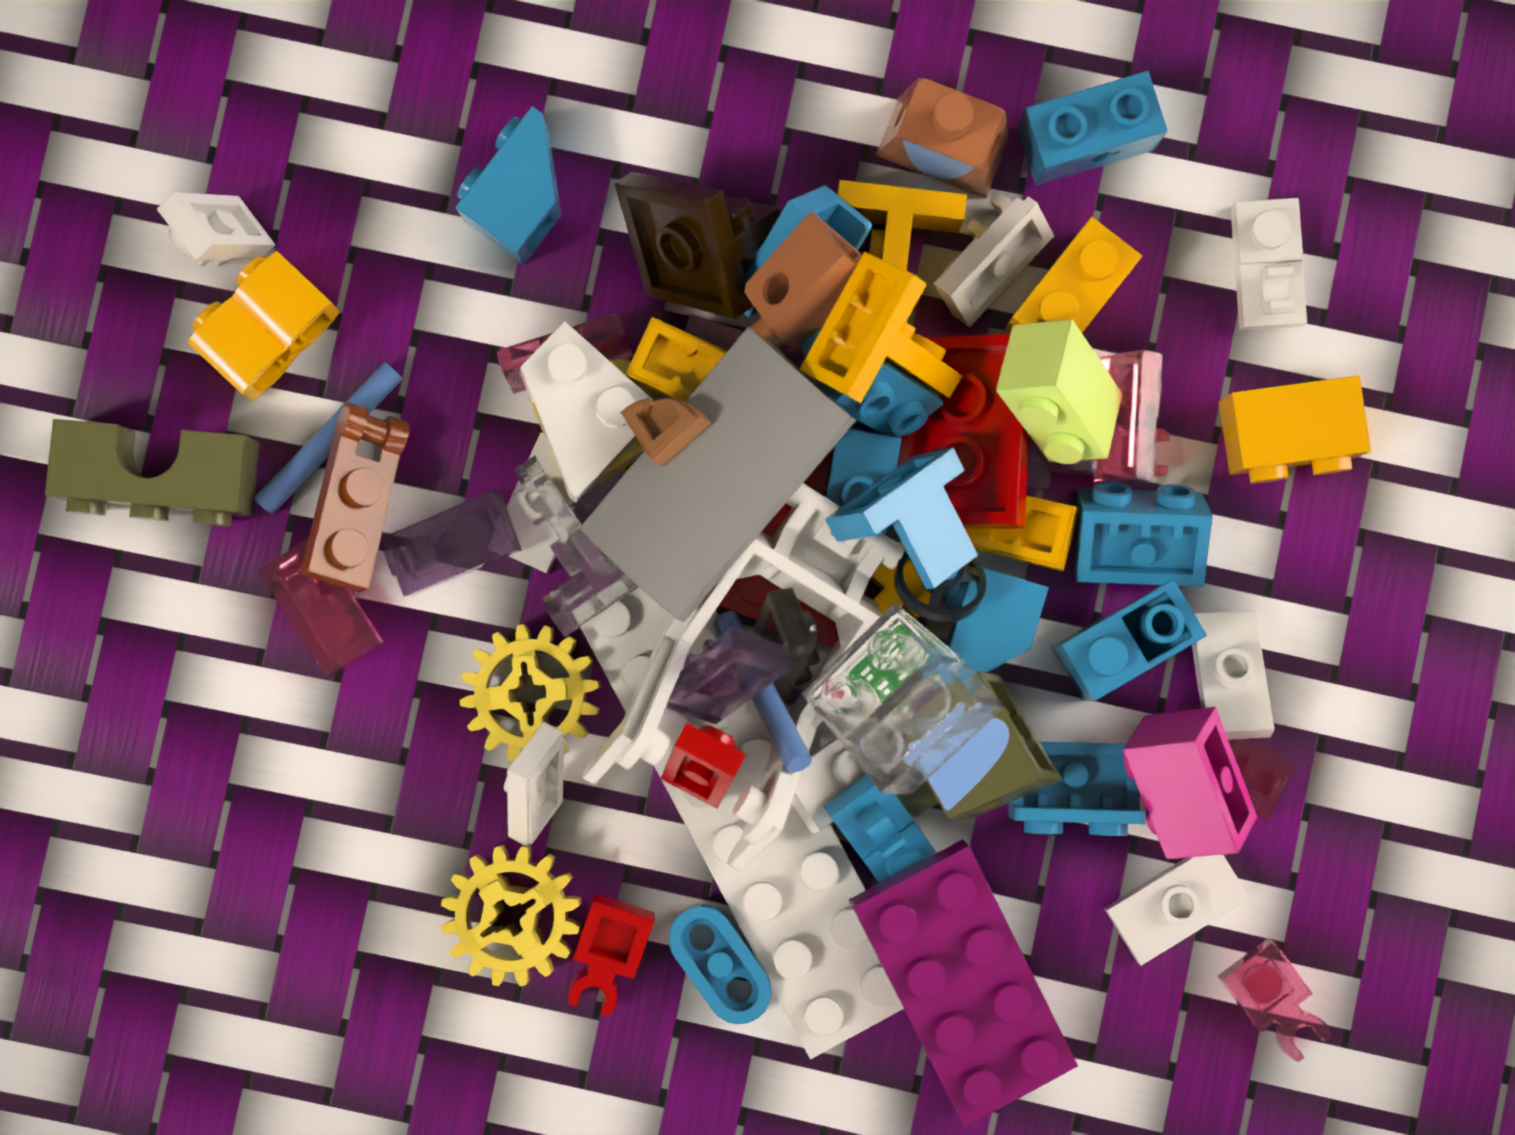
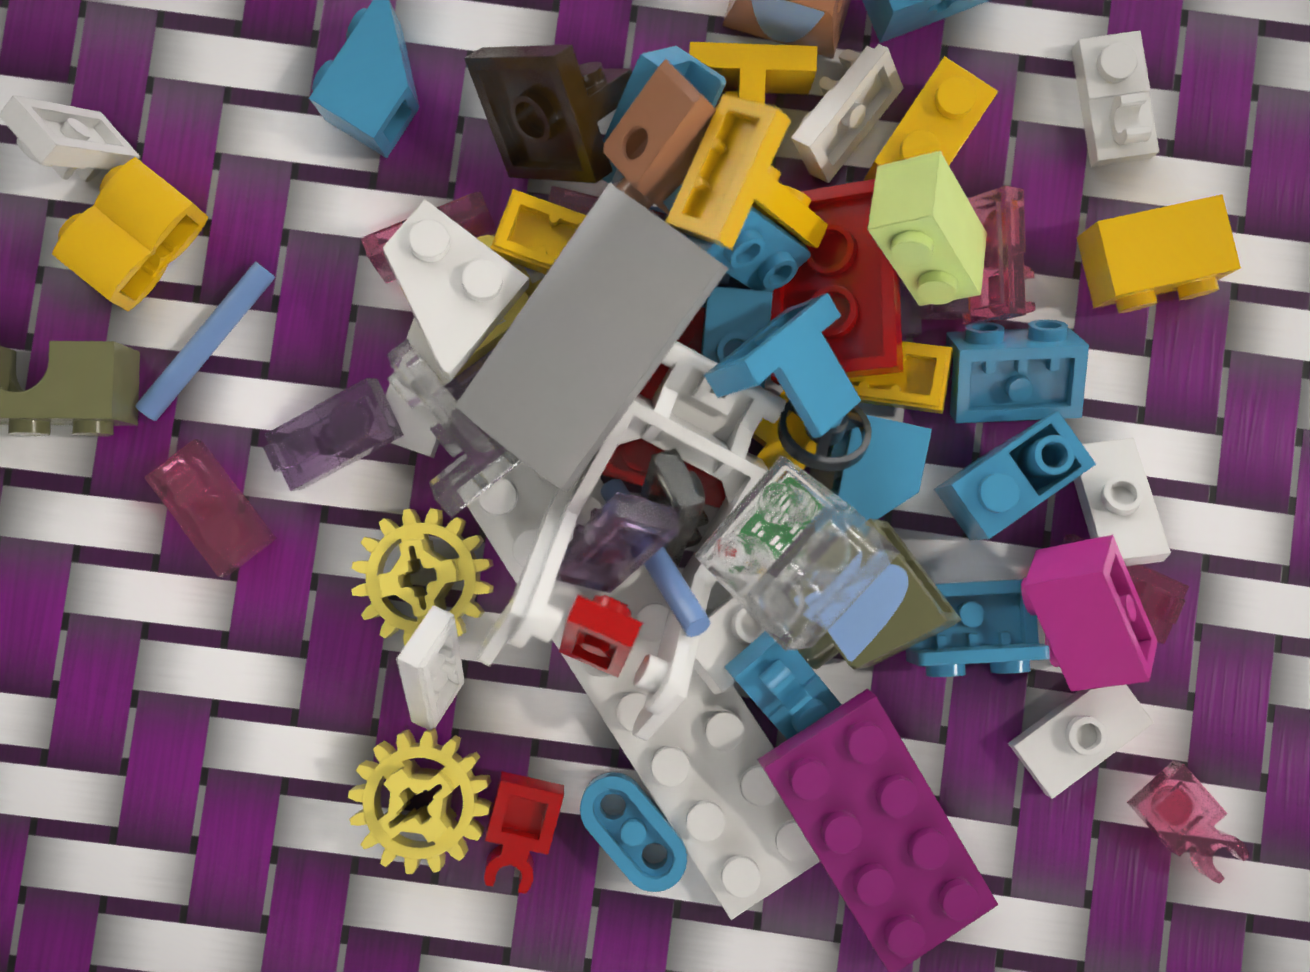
camera: 10 degrees left, 0 degrees up
plate [300,402,410,592] -> none
medium nougat tile [620,398,712,466] -> none

